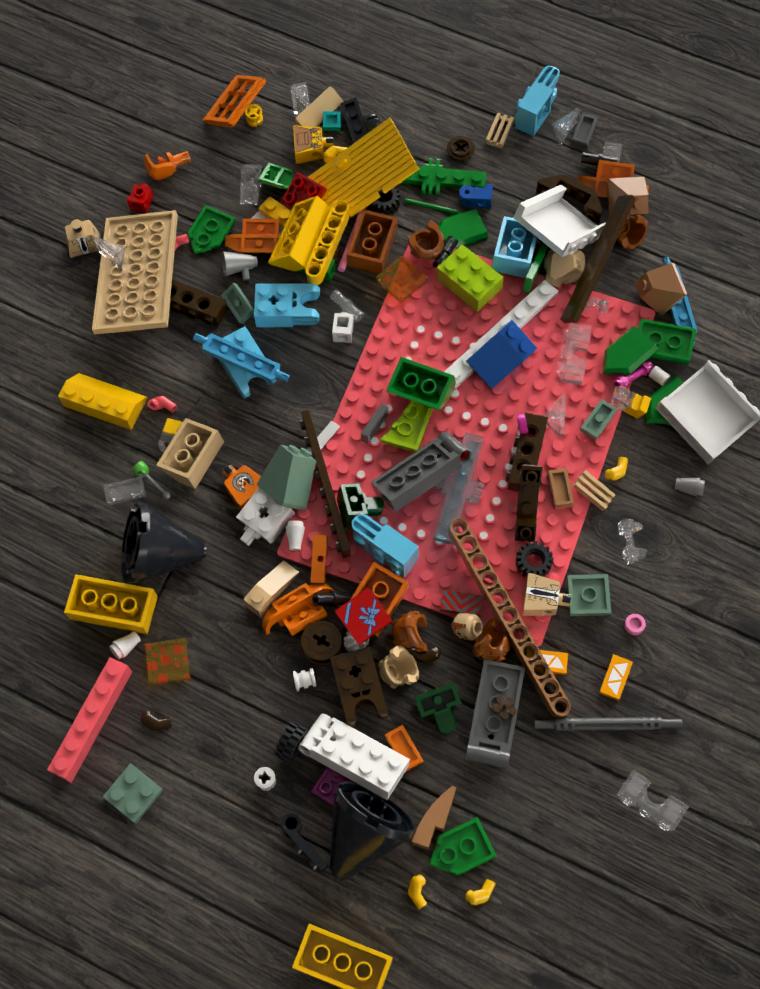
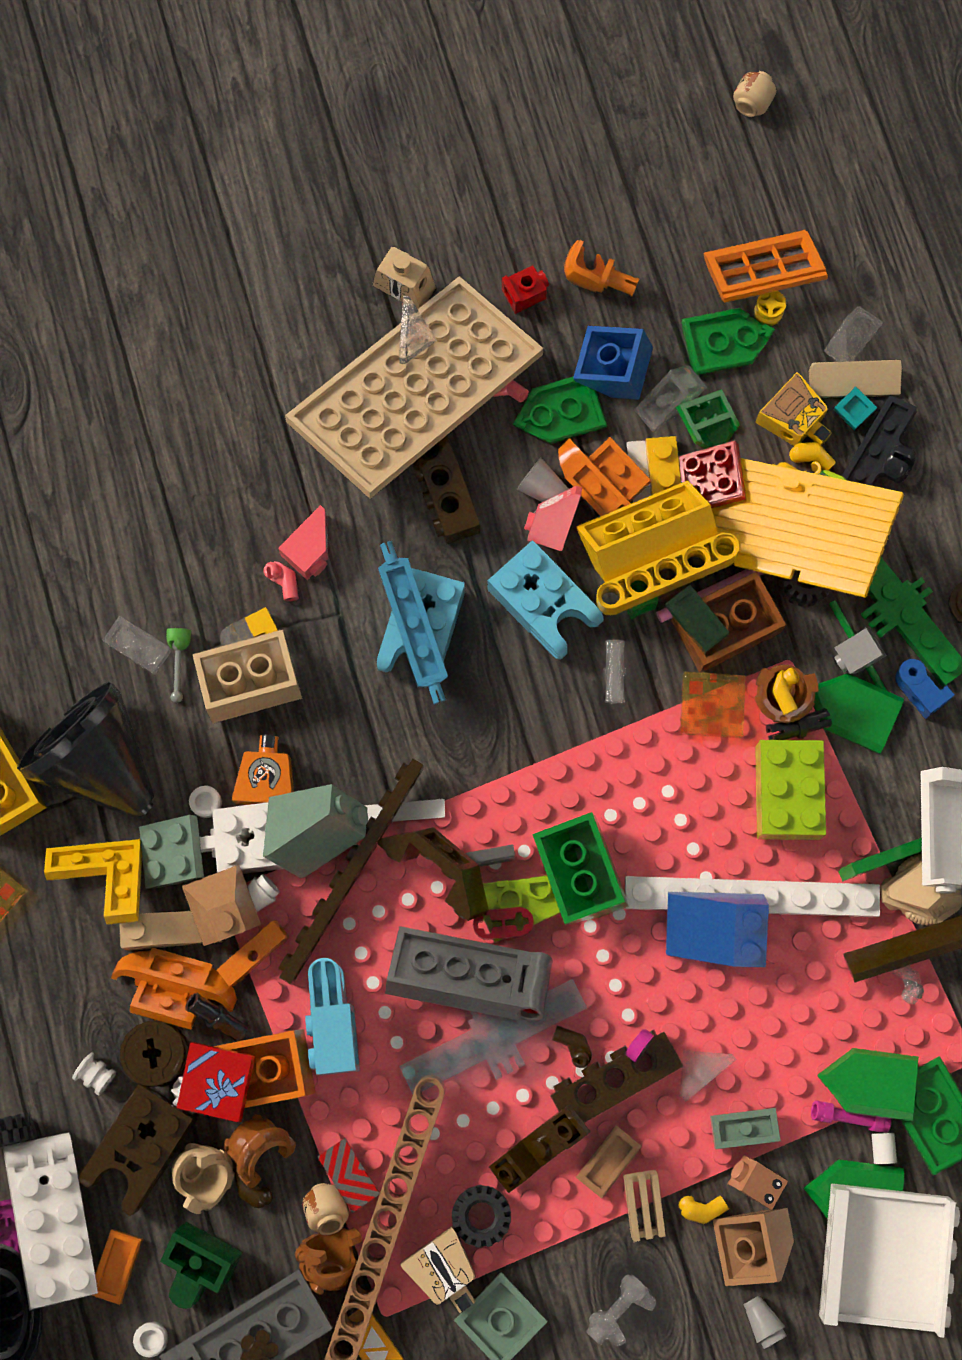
camera: 45 degrees right, 10 degrees up
yellow slope [58,373,147,430] -> none
sand green plate [221,283,254,324] -> none
white brick [332,312,354,343] -> none
dark green brick [337,483,384,530] -> none
medium azure brick [492,216,537,278] -> none
clear arch [557,323,592,385] -> none
leg [610,386,651,418] -> none
none -> yellow plate [44,839,142,924]
none -> white tile [133,1322,168,1357]
none -> sand green plate [139,815,204,889]
none -> medium nougat slope [182,865,261,946]
none -> white tile [189,786,222,818]
none -> coral slope [278,505,328,580]
none -> dark brown slope [377,827,489,921]
none -> dark red beam [473,907,534,940]
none -> coral slope [524,486,582,551]
none -> dark brown arm [552,1025,592,1068]
none -> blue slope [573,326,653,400]
none -> clear green tile [665,585,730,654]
none -> green tile [682,308,775,375]
none -> medium nougat slope [713,1208,794,1286]
none -> nougat brick [728,1155,788,1210]
none -> tan head [733,71,776,117]
none -> yellow arm [773,668,800,715]
none -> light grey brick [834,628,887,675]

